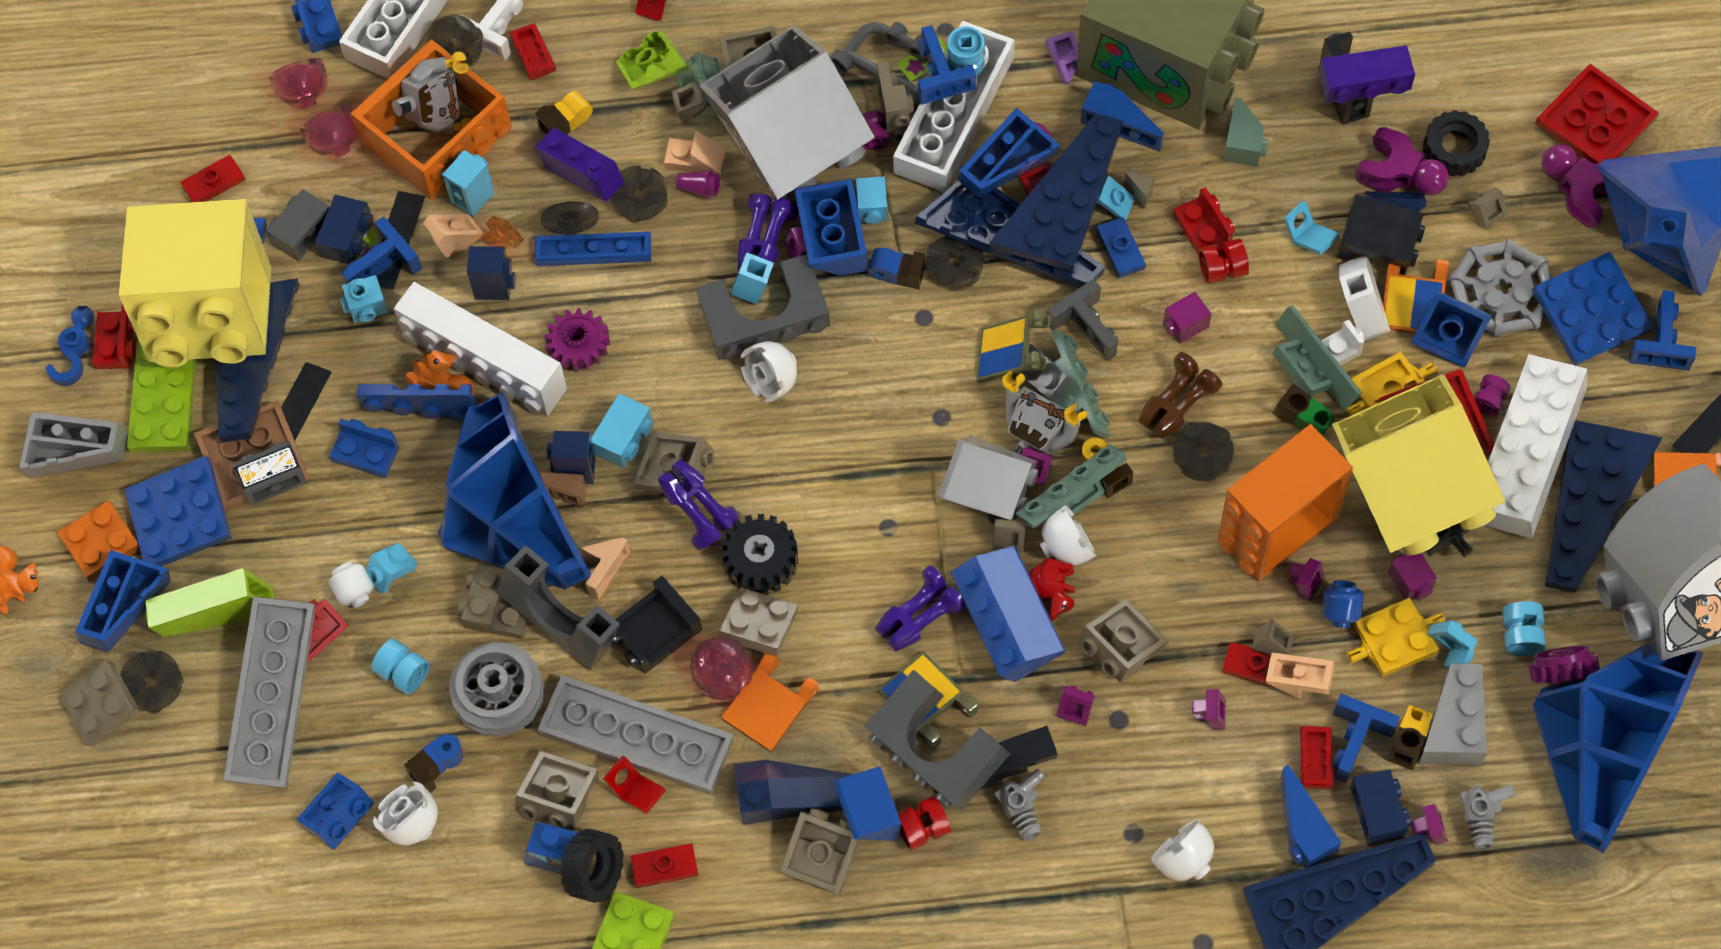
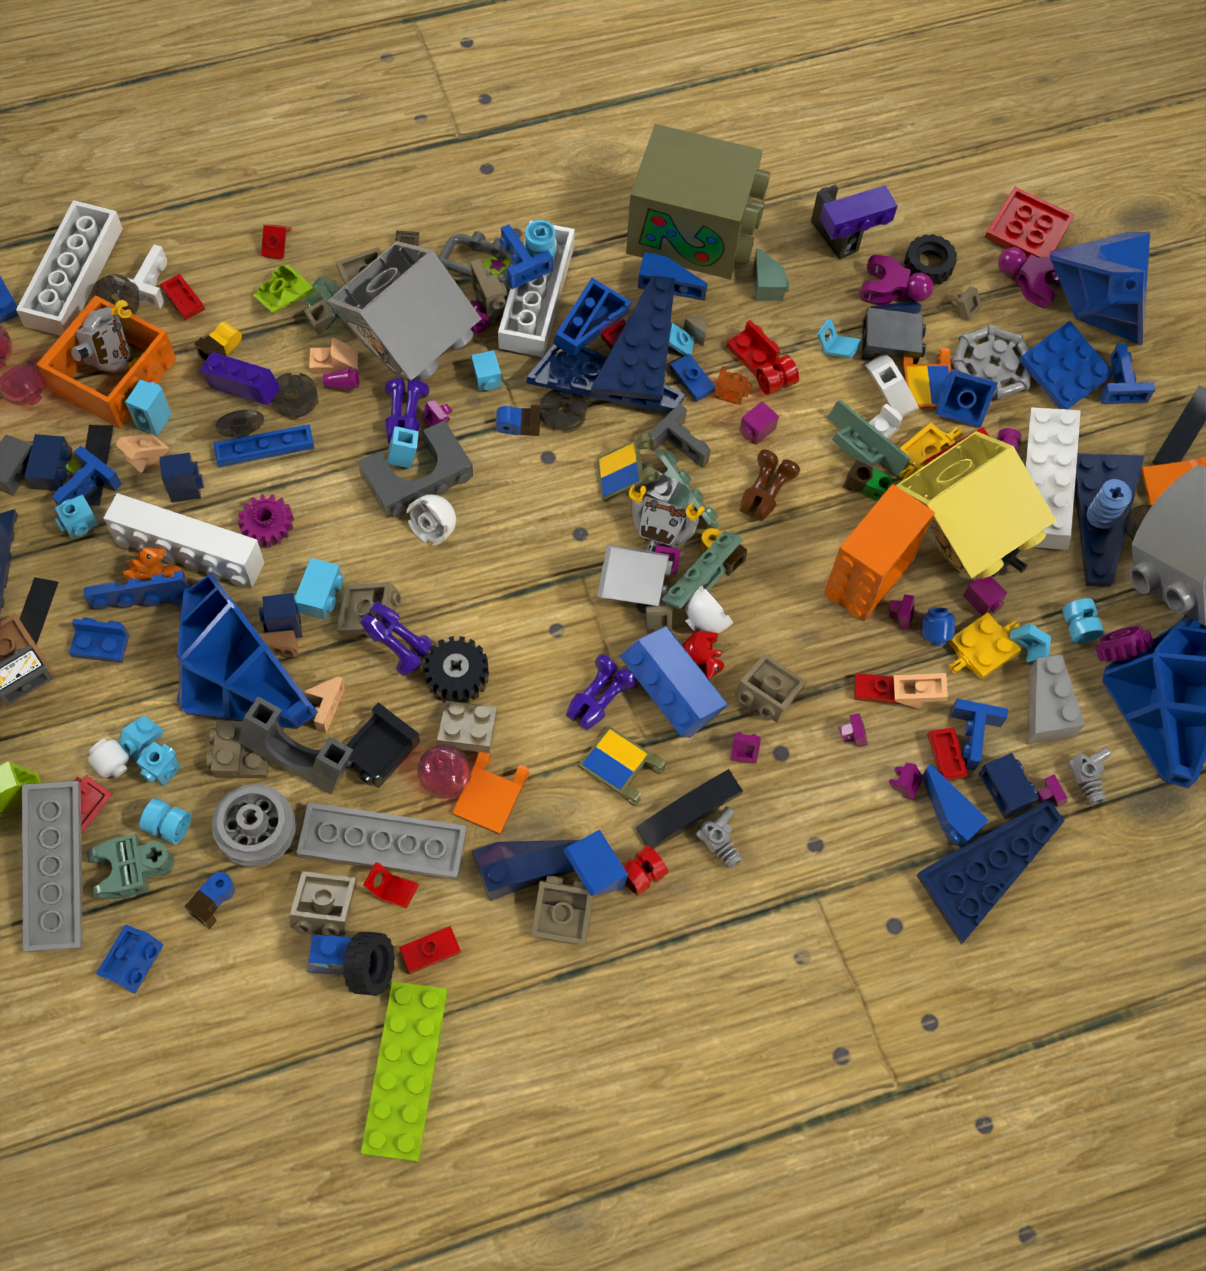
camera: 20 degrees left, 0 degrees up
white cylinder [373,782,438,846] -> none
clear orange tile [484,216,524,250] -> none
blue slope [795,179,869,276] -> none
dark grey arch [865,669,1010,811] -> none
medium lavender slope [1045,30,1078,85] -> none
white cylinder [1151,819,1215,881] -> none
clear smoke plate [1173,422,1234,481] -> none
dark tan slope [1251,619,1294,655] -> none
dark brown leg [1386,705,1433,770] -> none
none -> sand green piece [87,834,174,899]
none -> medium azure brick [136,741,181,787]
none -> clear smoke tile [395,230,420,246]
none -> clear orange brick [714,366,752,405]
none -> magenta tile [889,762,923,800]
none -> medium blue piece [1086,479,1132,529]

